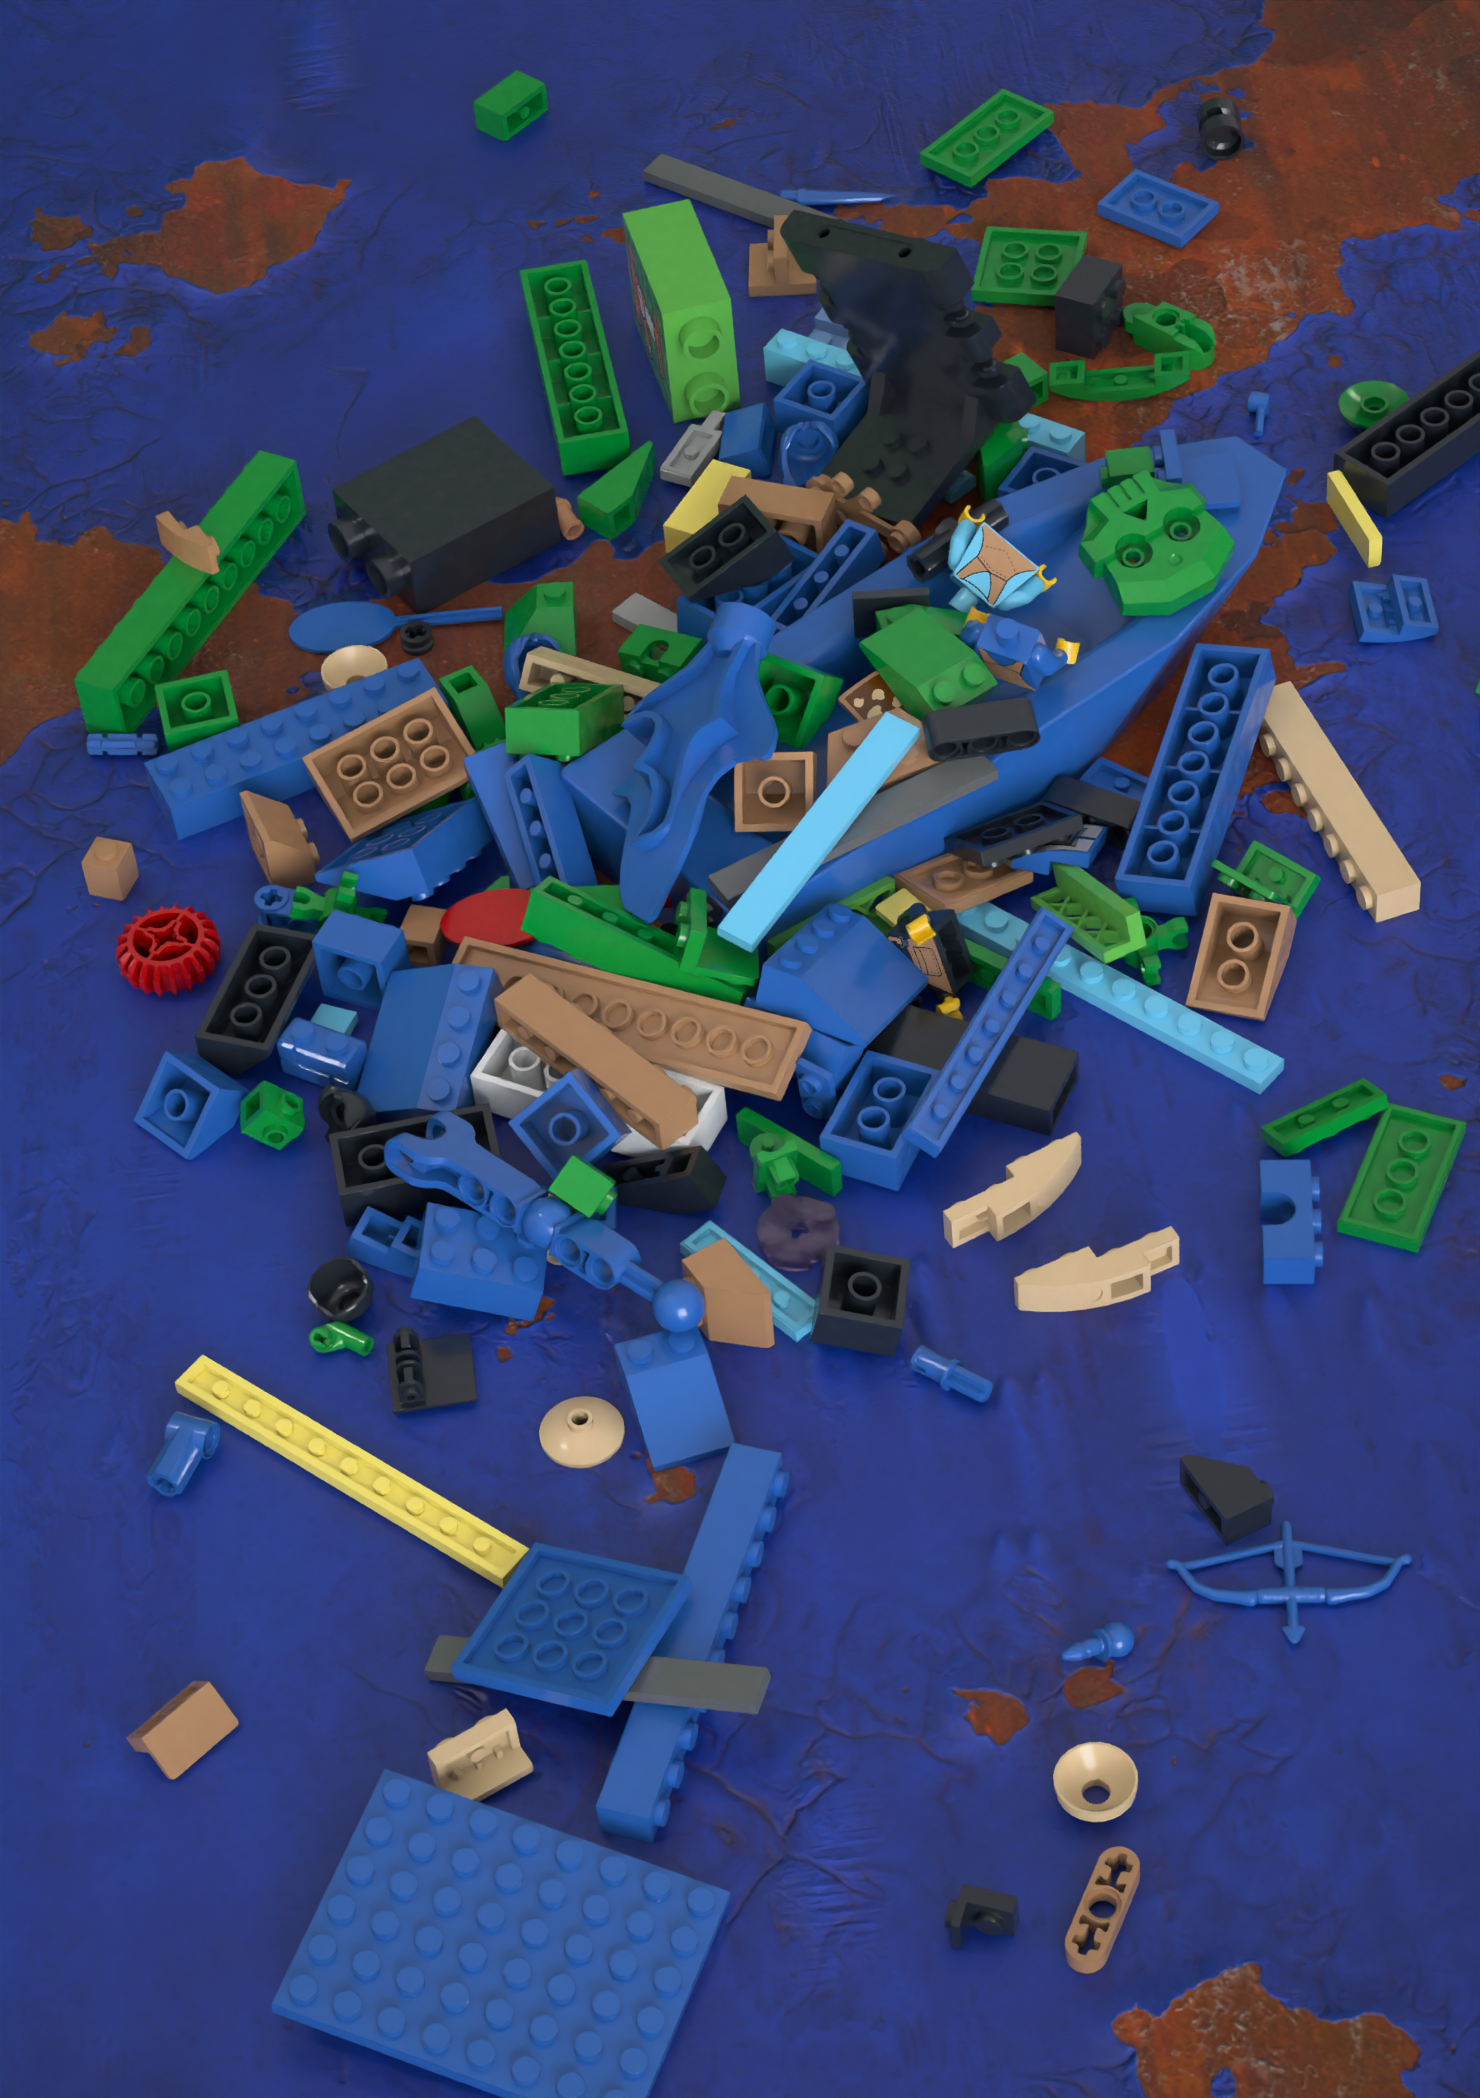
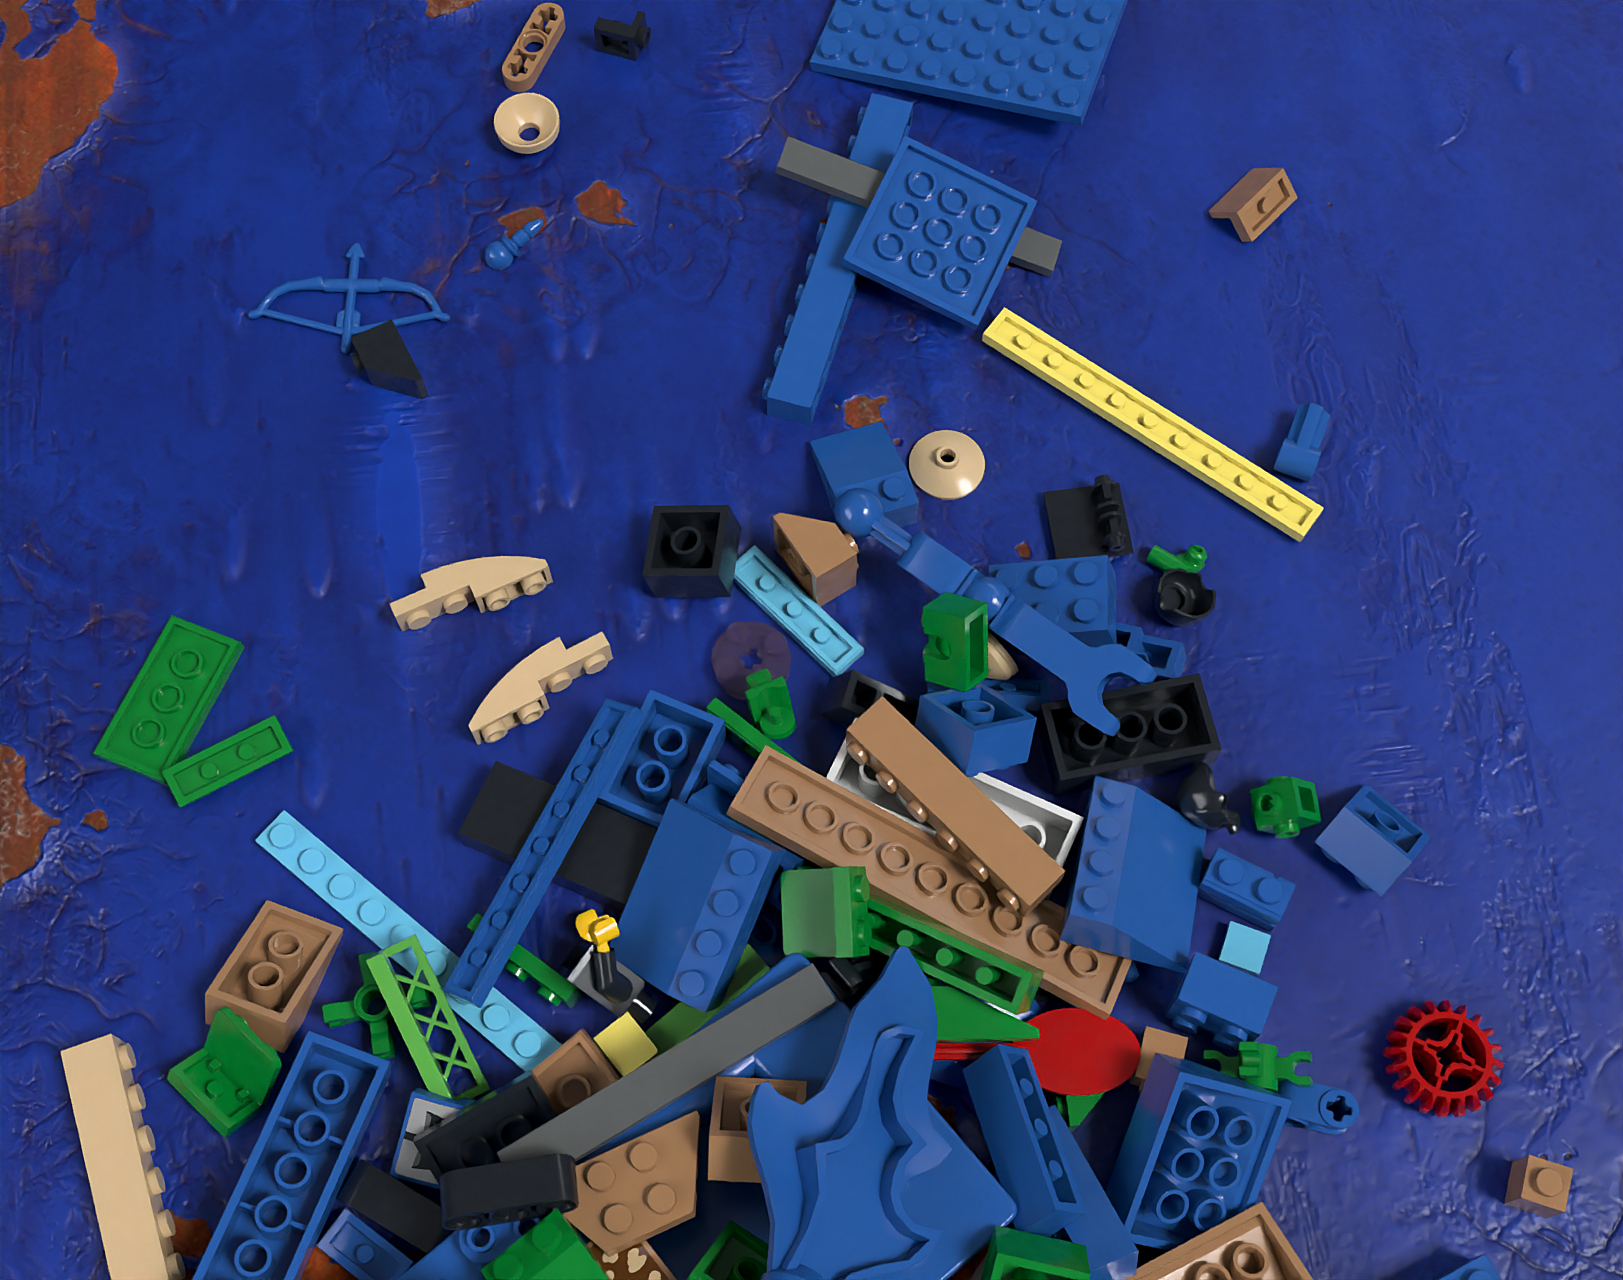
camera: 175 degrees right, 20 degrees up
black slope [194,923,316,1075] -> none
medium nougat slope [239,790,320,889] -> none
tan bracket [427,1709,533,1802] -> none
medium azure tile [717,712,920,953] -> none
blue axle [910,1345,993,1402] -> none
blue arch [1259,1159,1323,1284] -> none

